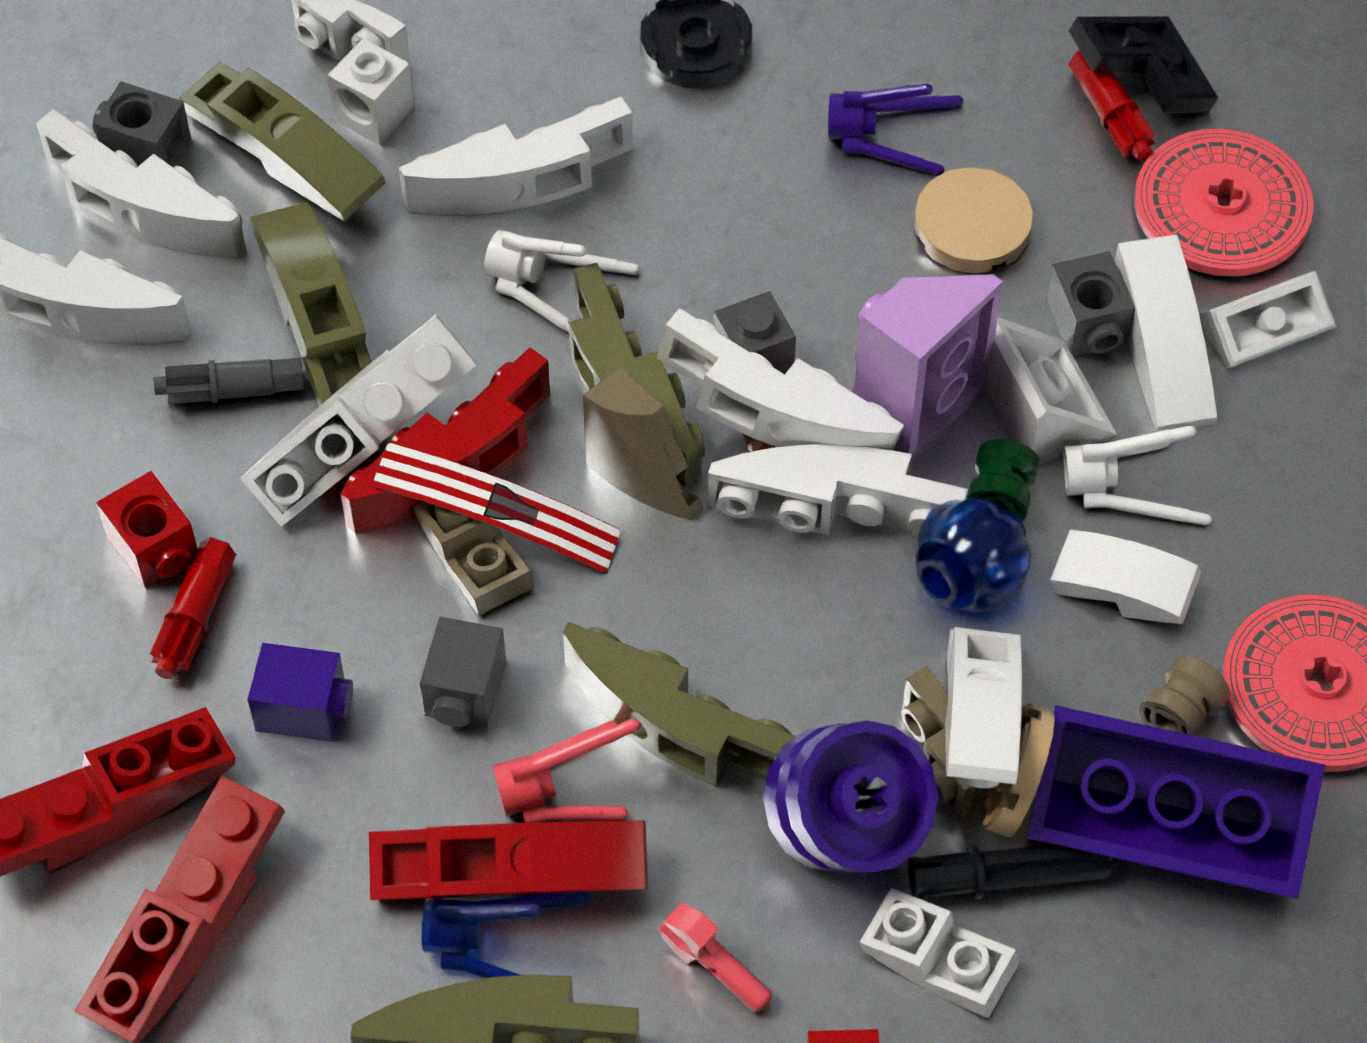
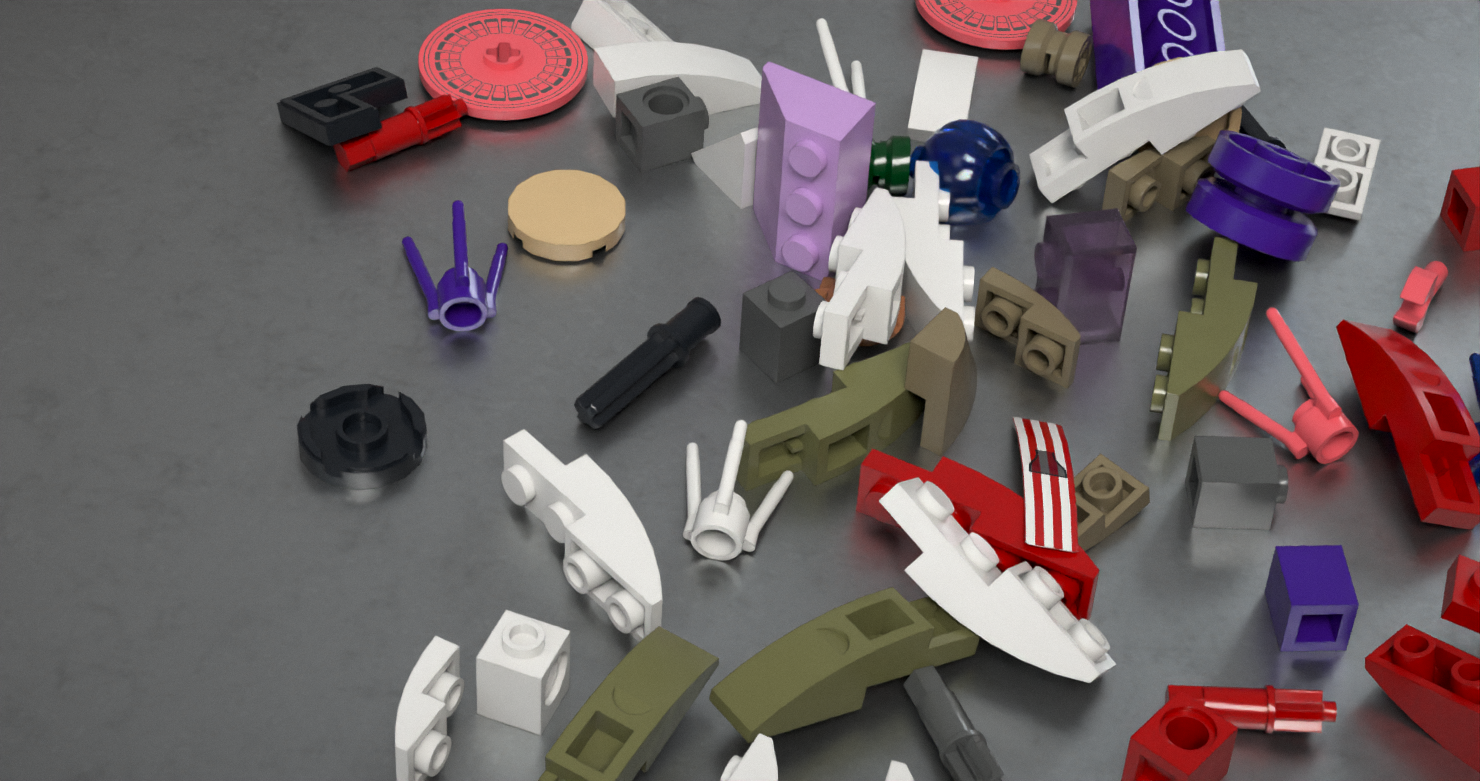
camera: 105 degrees left, 15 degrees down
none -> black axle [574,297,721,429]
none -> dark tan slope [974,267,1081,389]
none -> clear purple brick [1033,208,1137,346]

